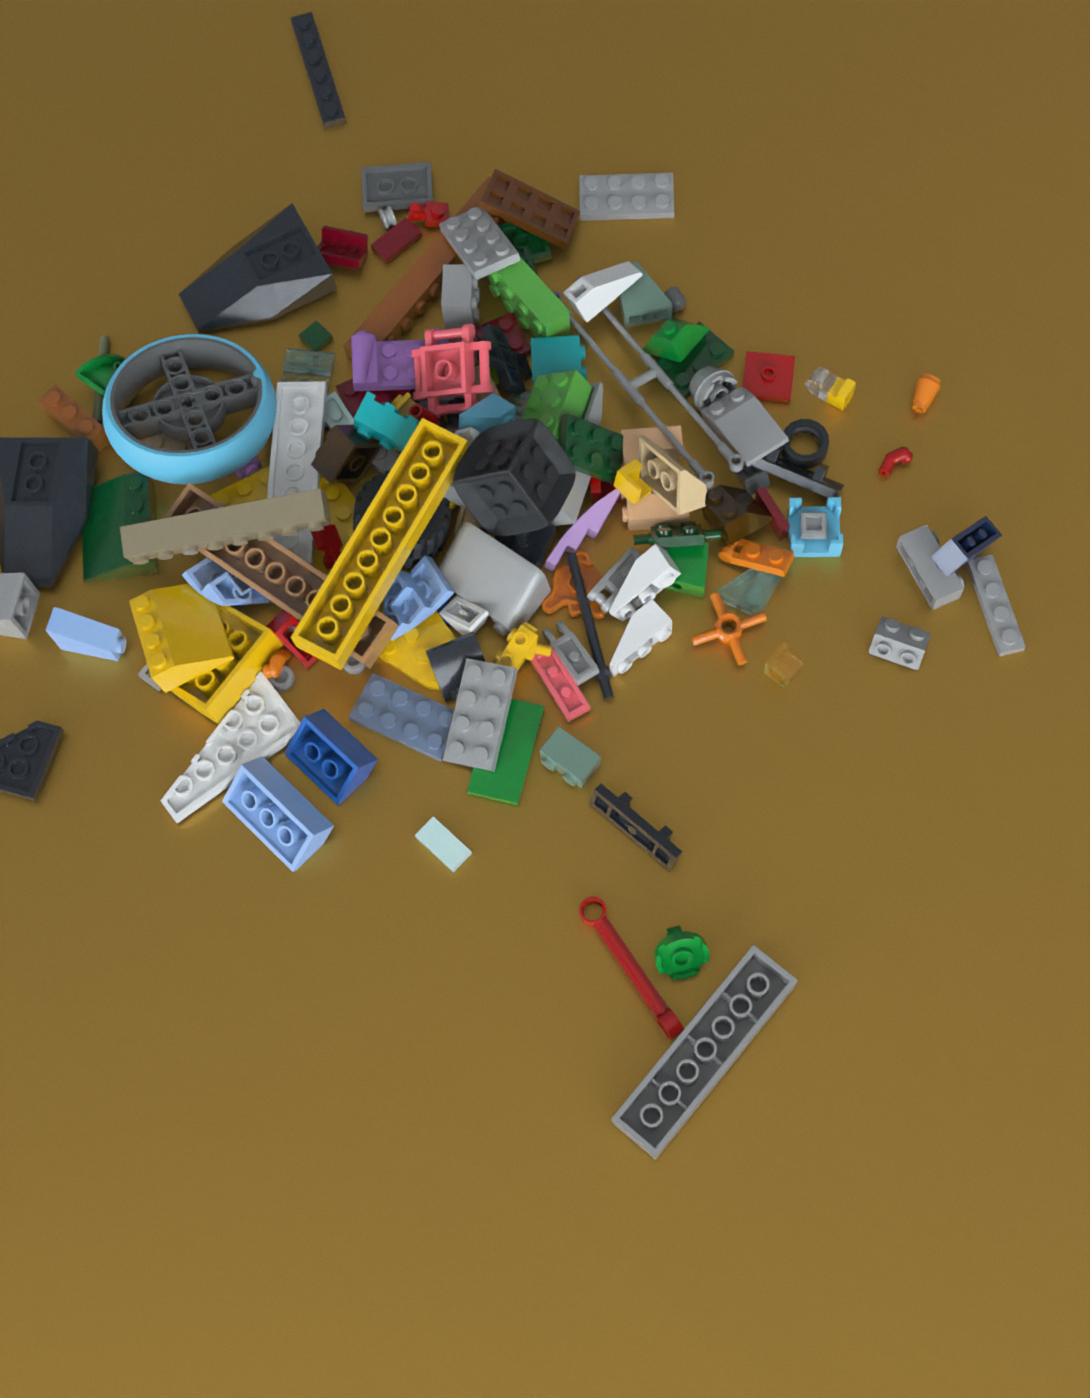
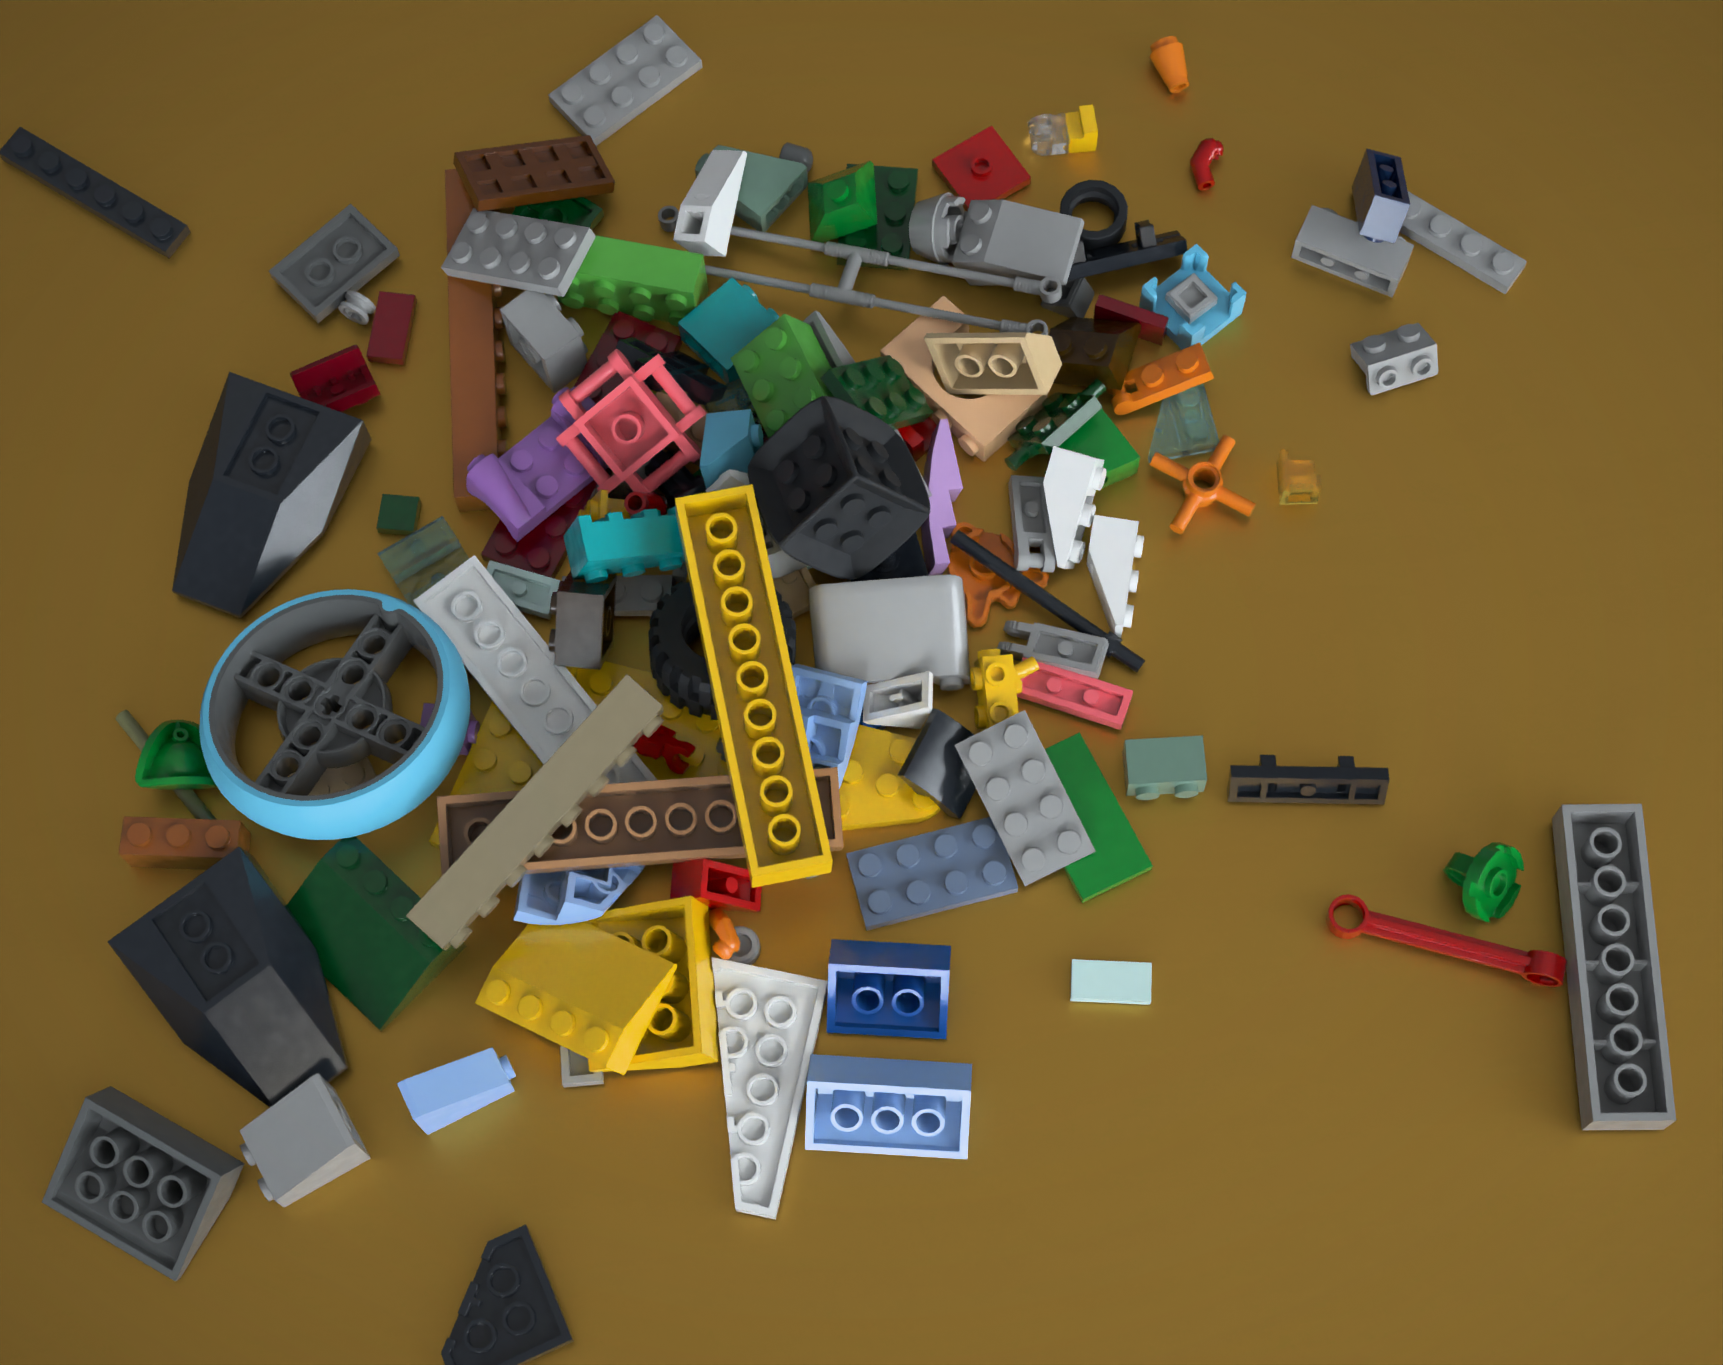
camera: 45 degrees left, 0 degrees up
red plate [408,201,450,228] -> none
yellow panel [613,458,652,505] -> none

